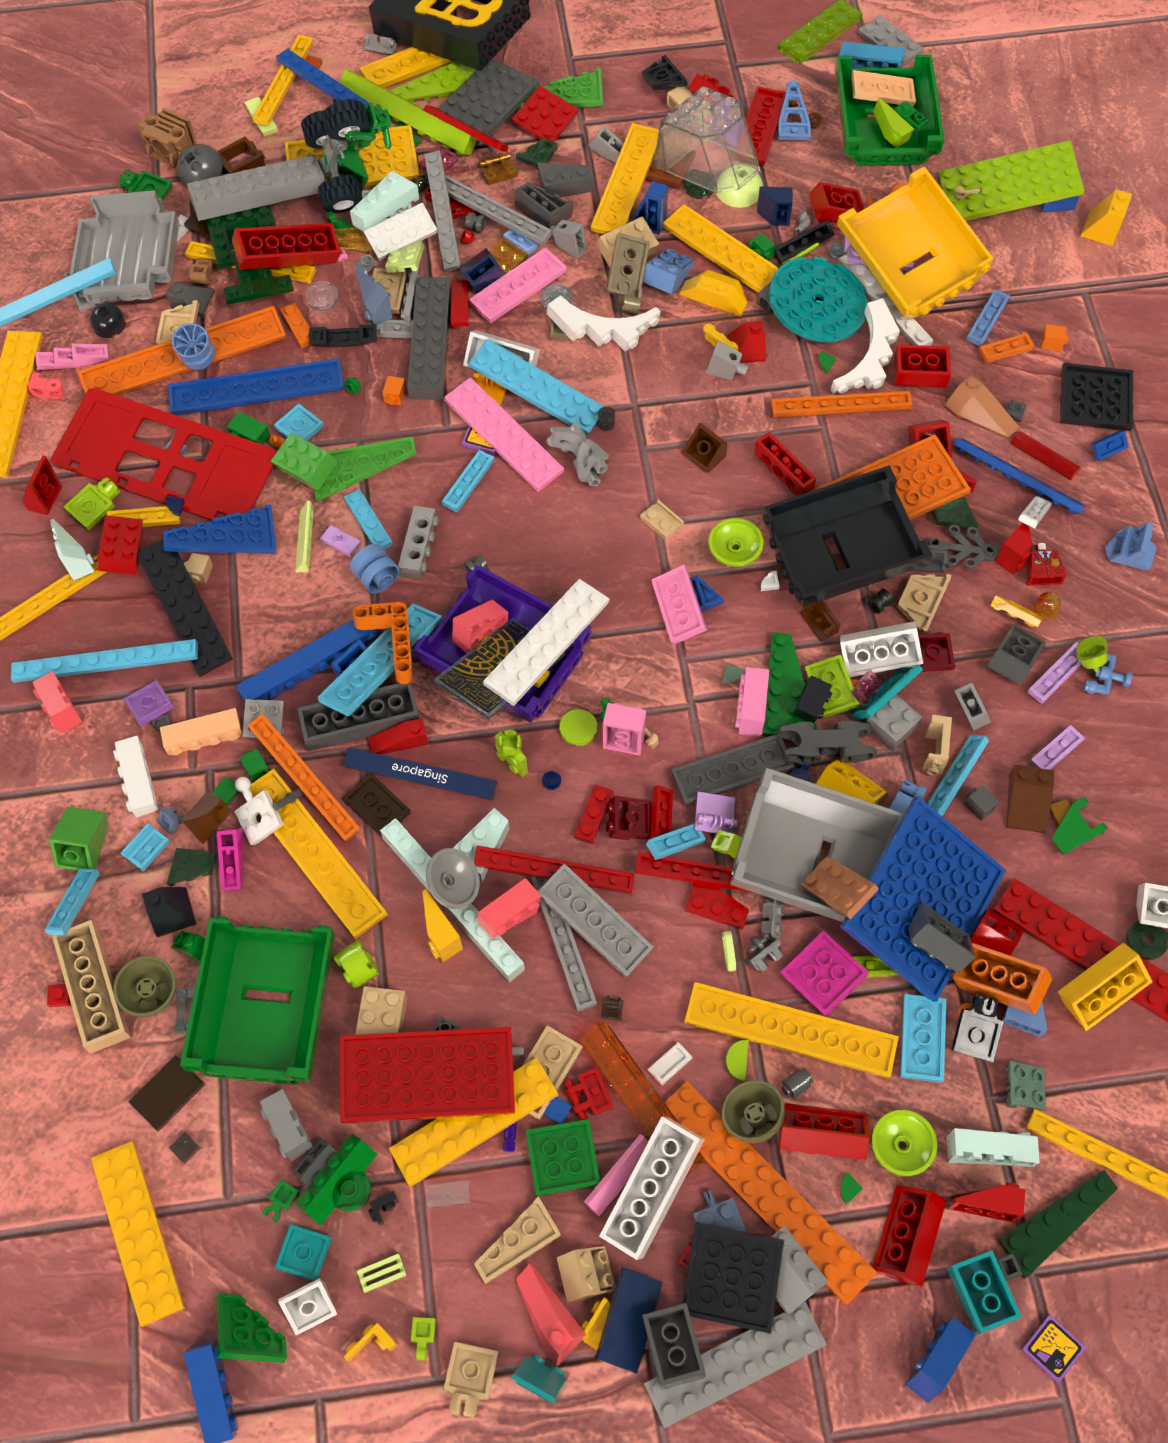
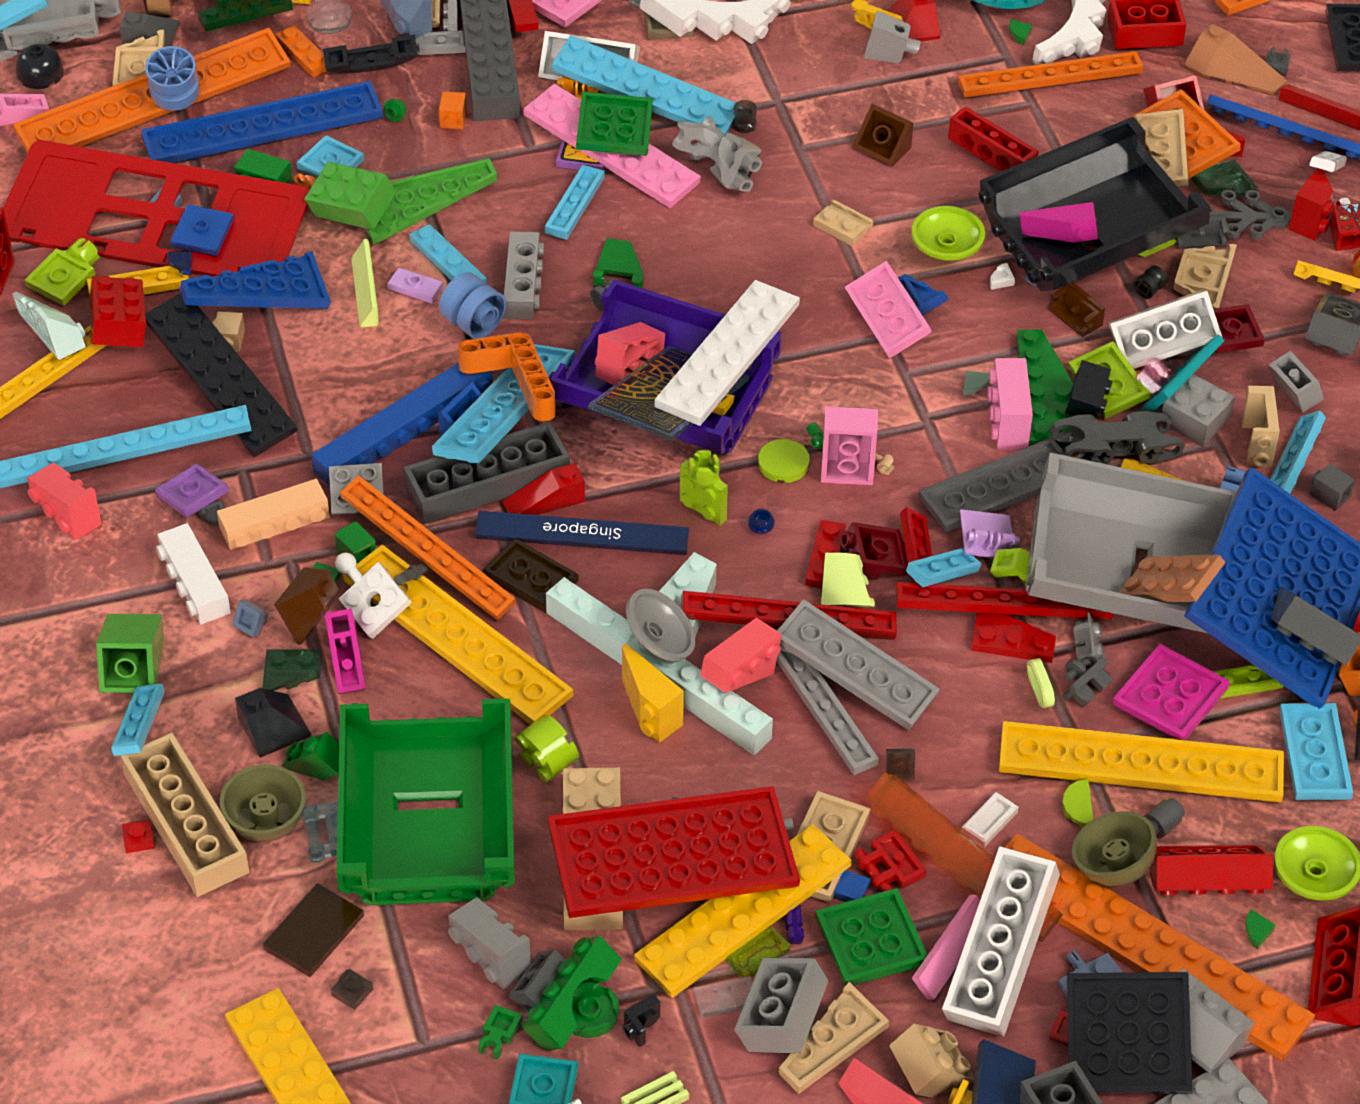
camera: 10 degrees left, 15 degrees down
medium azure plate [121,823,170,872] -> none
none -> blue plate [170,204,234,256]
none -> green plate [576,92,653,156]
none -> green flag [593,238,644,288]
none -> clear neon green tile [726,926,791,982]
none -> light grey brick [734,958,828,1053]
none -> yellowish green slope [821,553,875,608]
none -> dark pink slope [1019,202,1098,243]
none -> tan wing [1135,109,1189,187]

